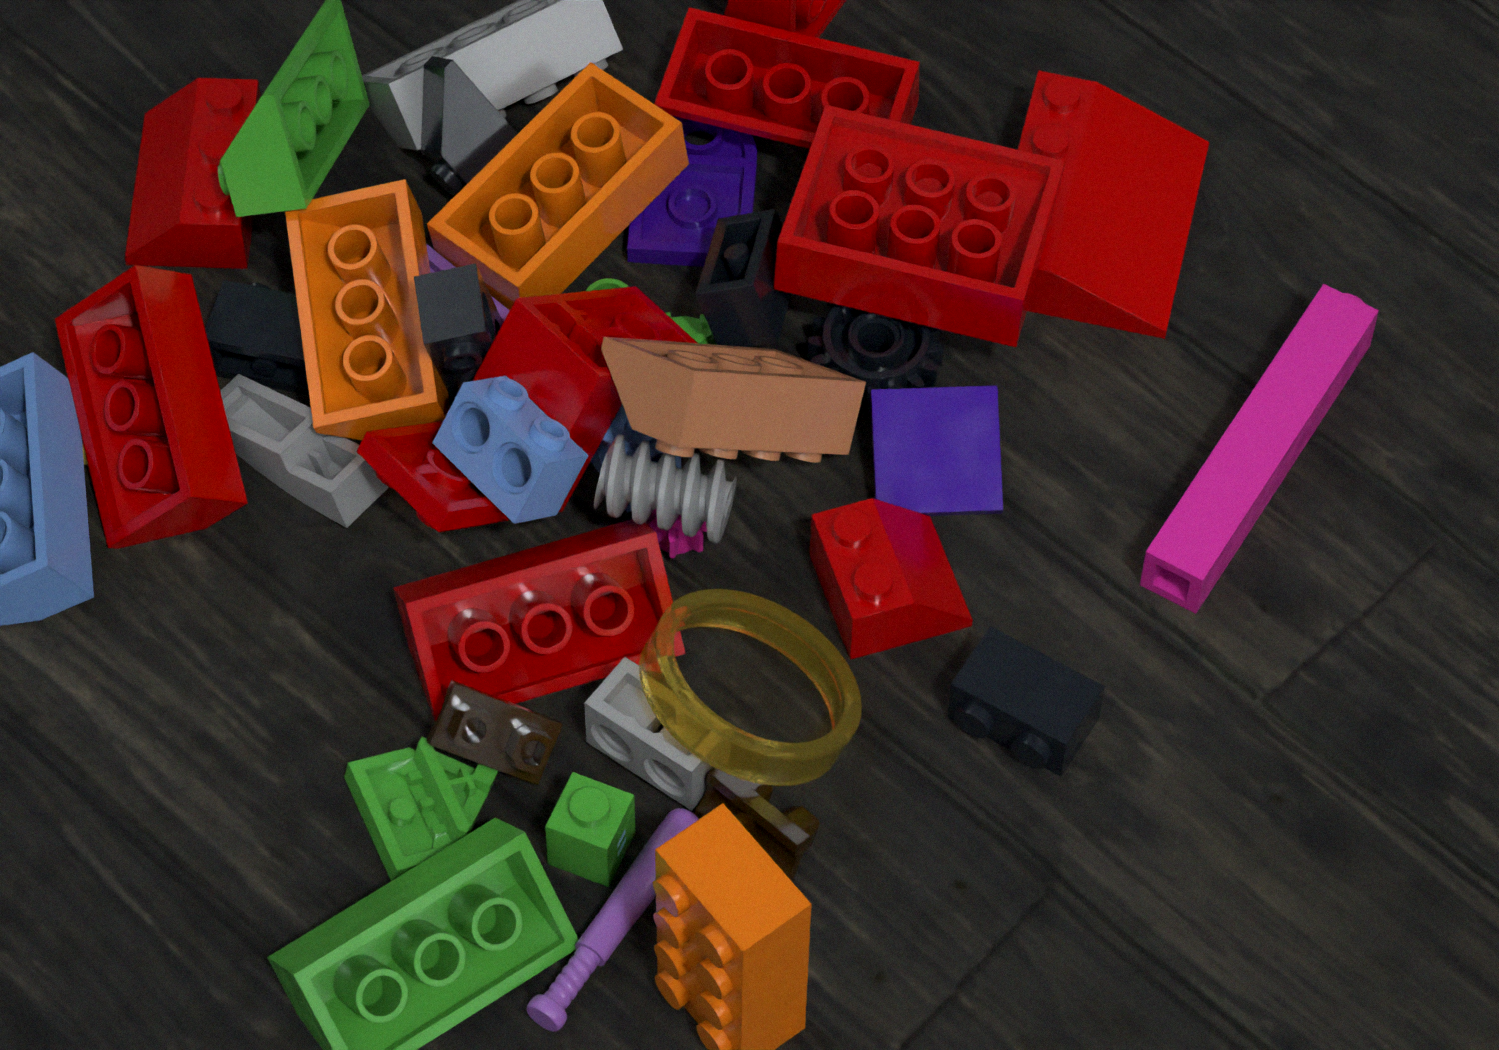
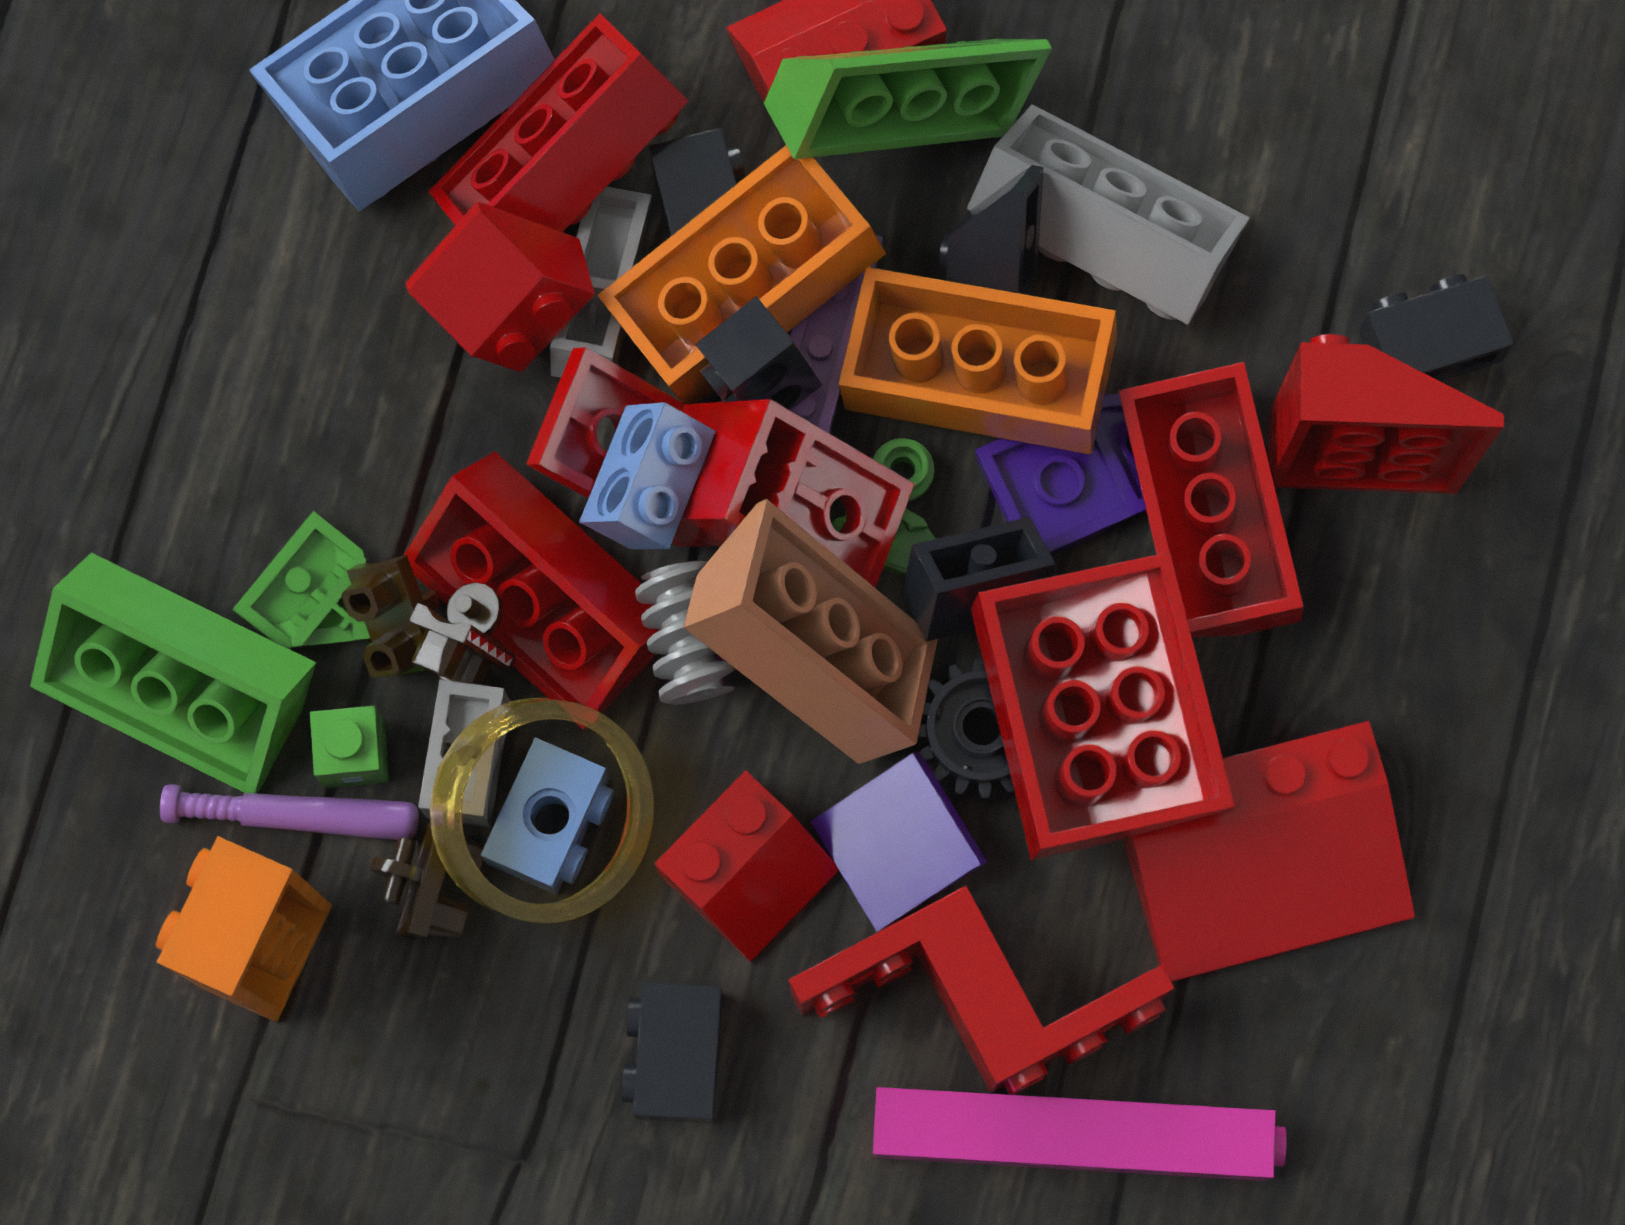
camera: 65 degrees right, 20 degrees up
none -> red slope [405,201,595,373]
none -> hips [409,583,516,685]
none -> medium blue brick [480,737,615,895]
none -> red bracket [789,886,1174,1095]

